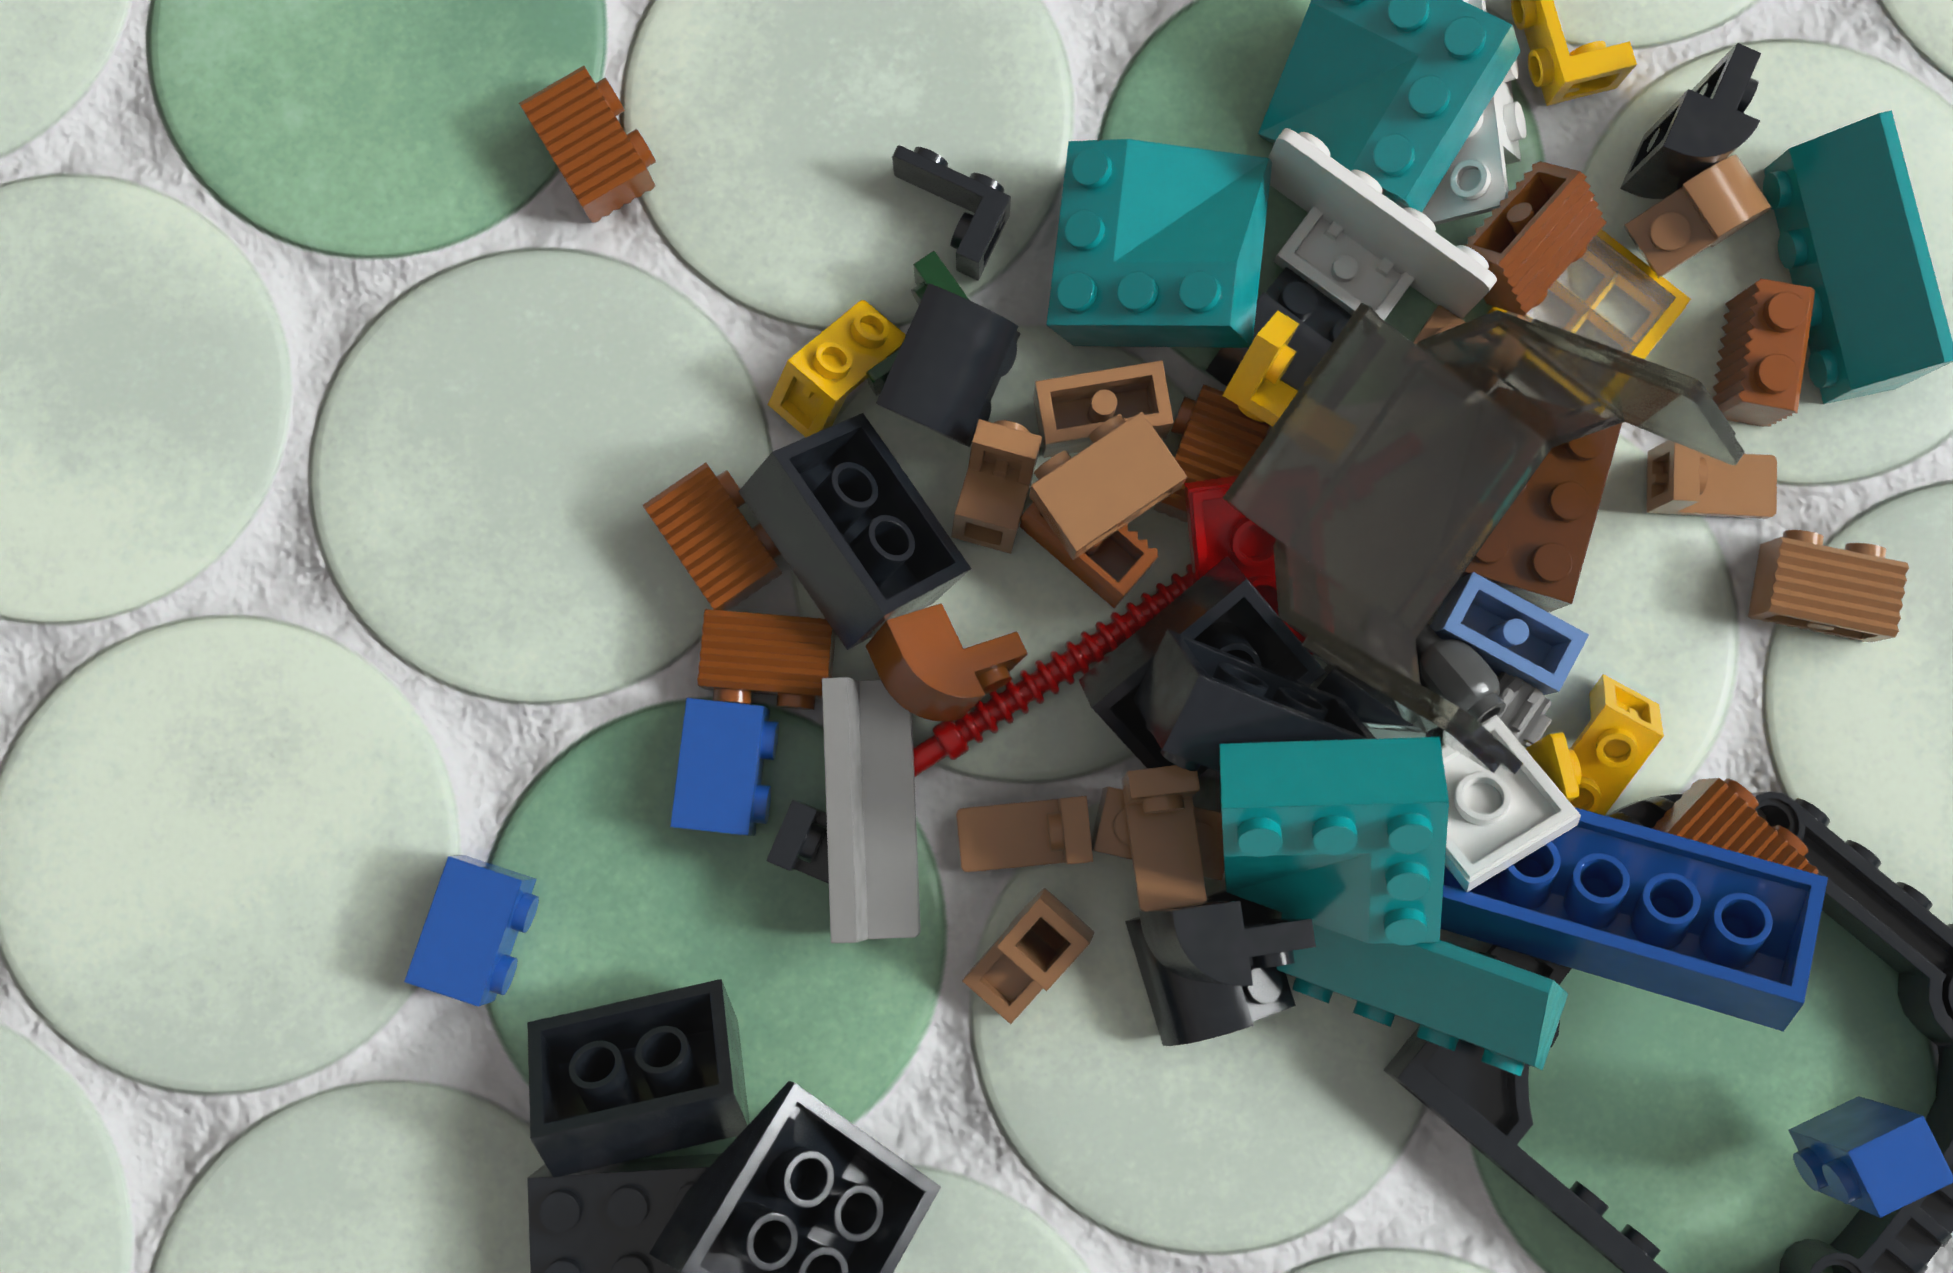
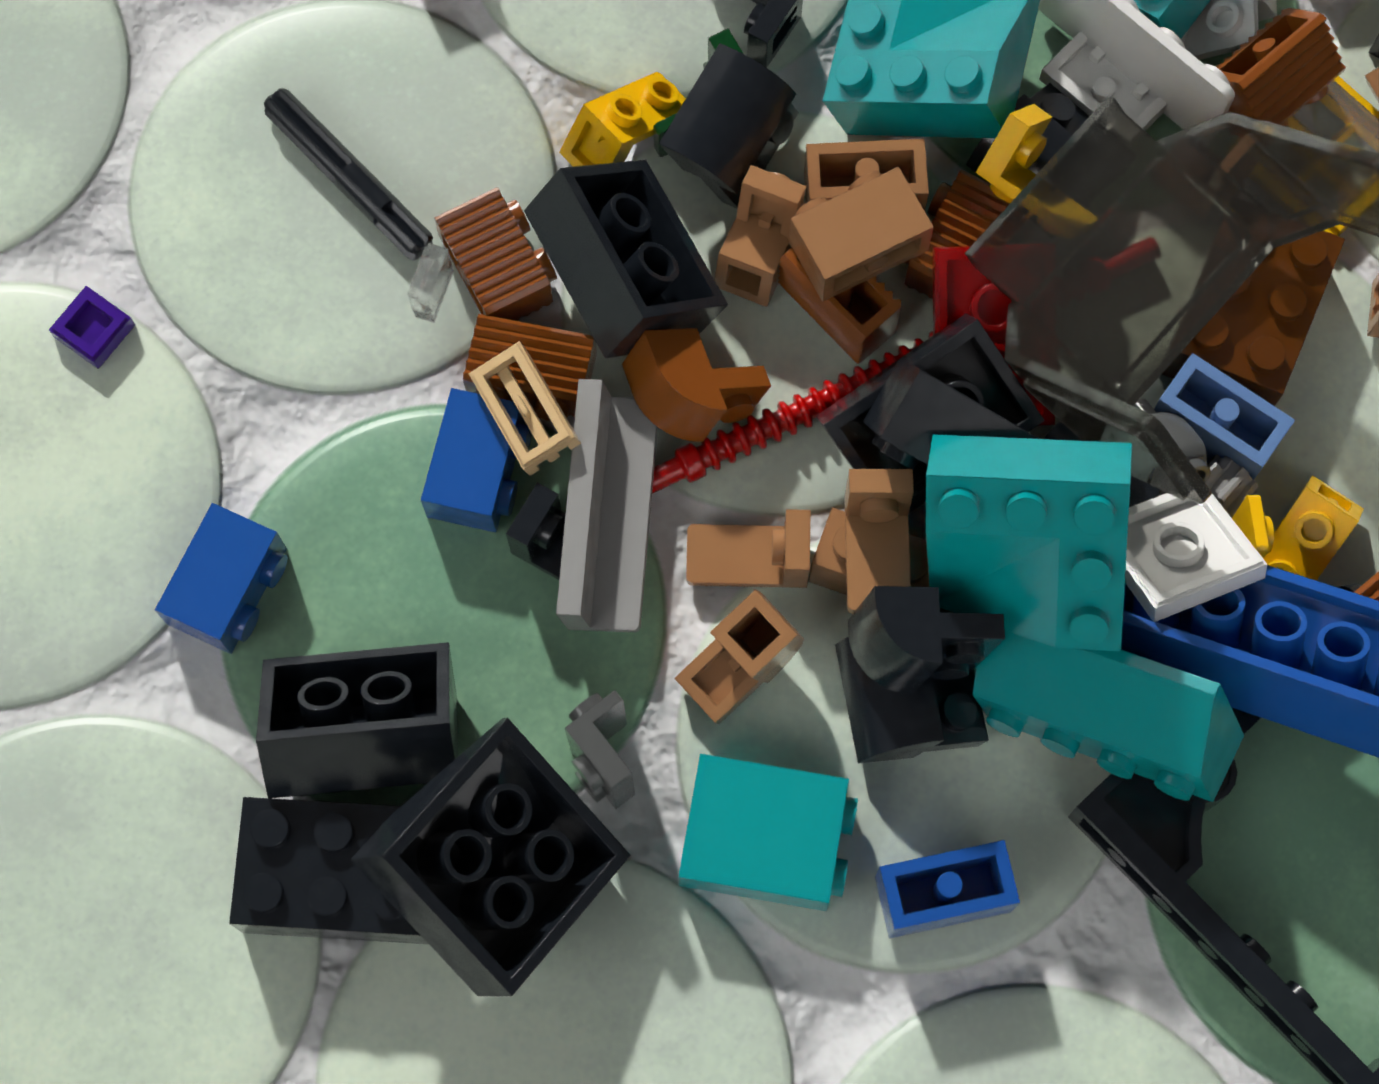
camera: 10 degrees right, 10 degrees down
none -> dark purple tile [49,286,136,369]
none -> black axle [264,88,433,261]
none -> clear tile [407,243,454,323]
none -> tan tile [469,341,581,476]
none -> dark grey bracket [565,690,635,809]
none -> teal brick [678,754,858,911]
none -> blue brick [875,840,1020,939]

